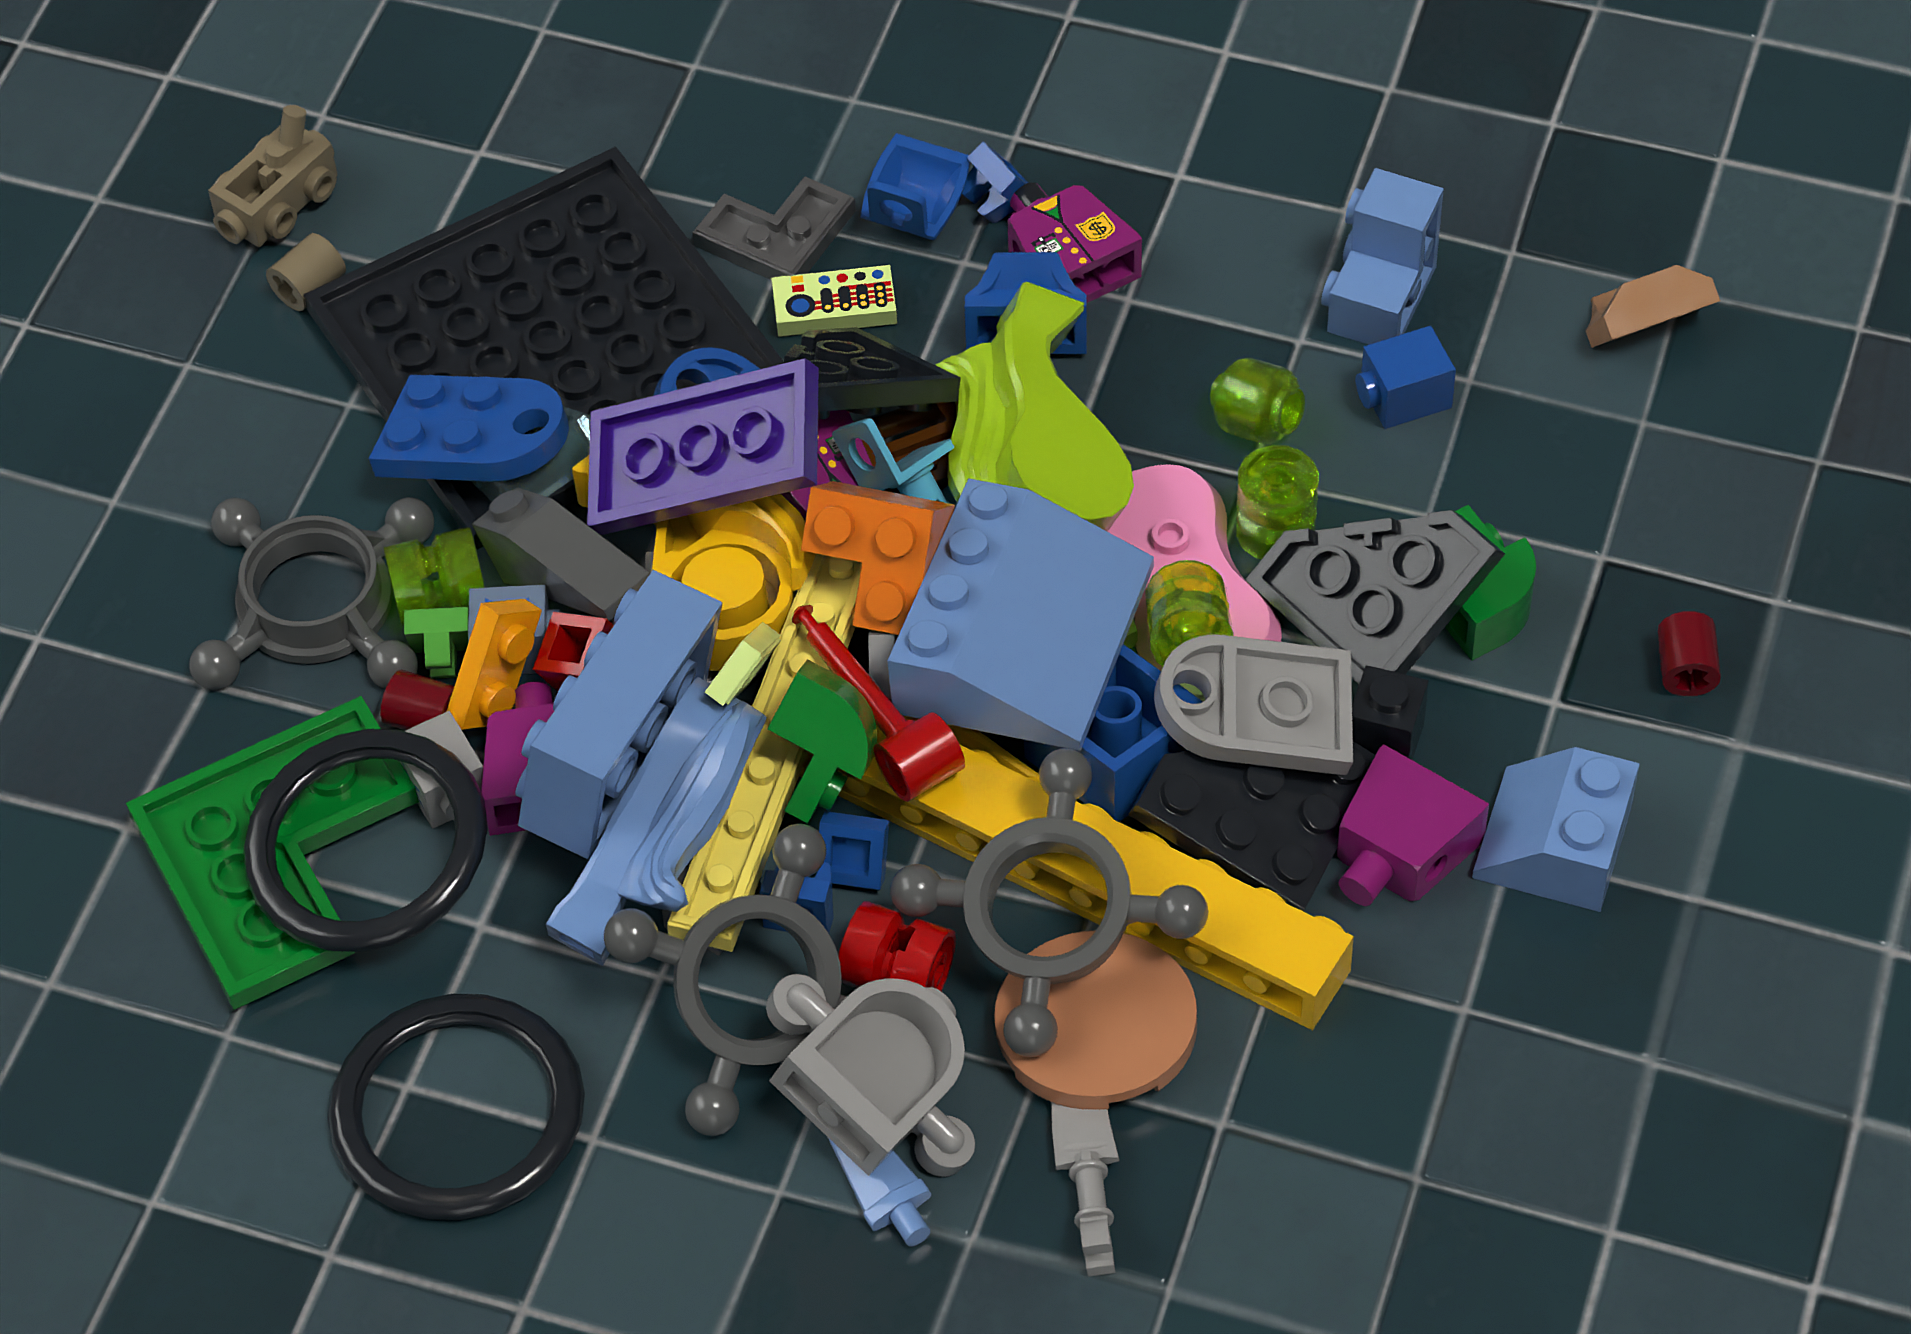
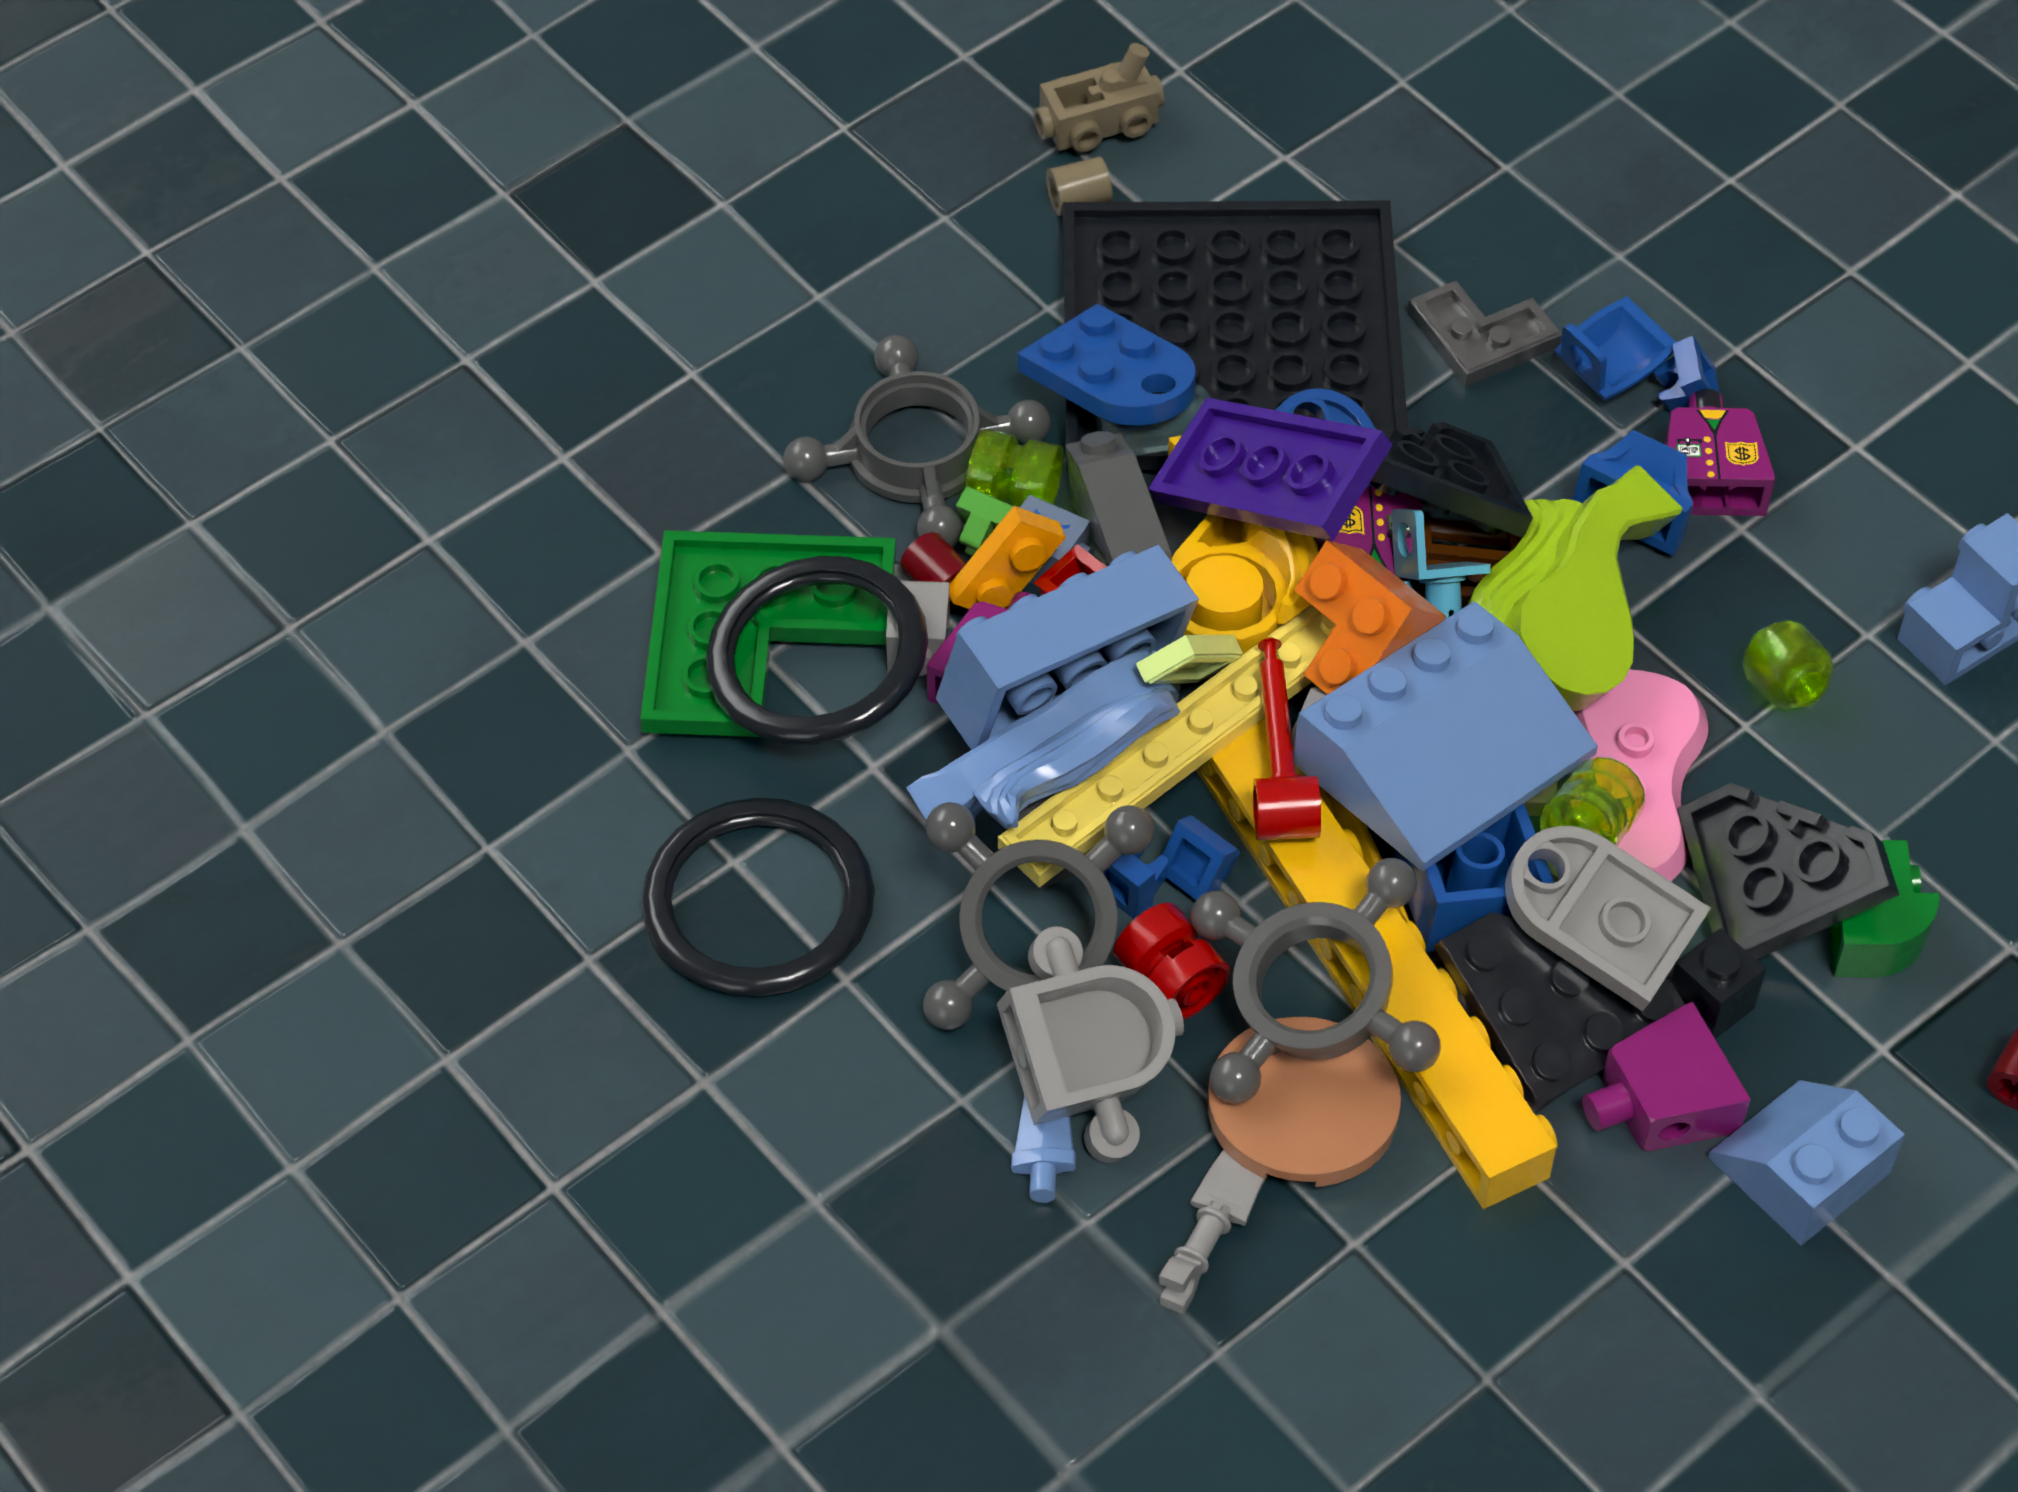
camera: 30 degrees right, 0 degrees up
green brick [768,659,877,823] -> none
yellowish green tile [771,265,897,337] -> none
clear neon green wheel [1236,445,1319,560] -> none
blue brick [1355,325,1456,429] -> none

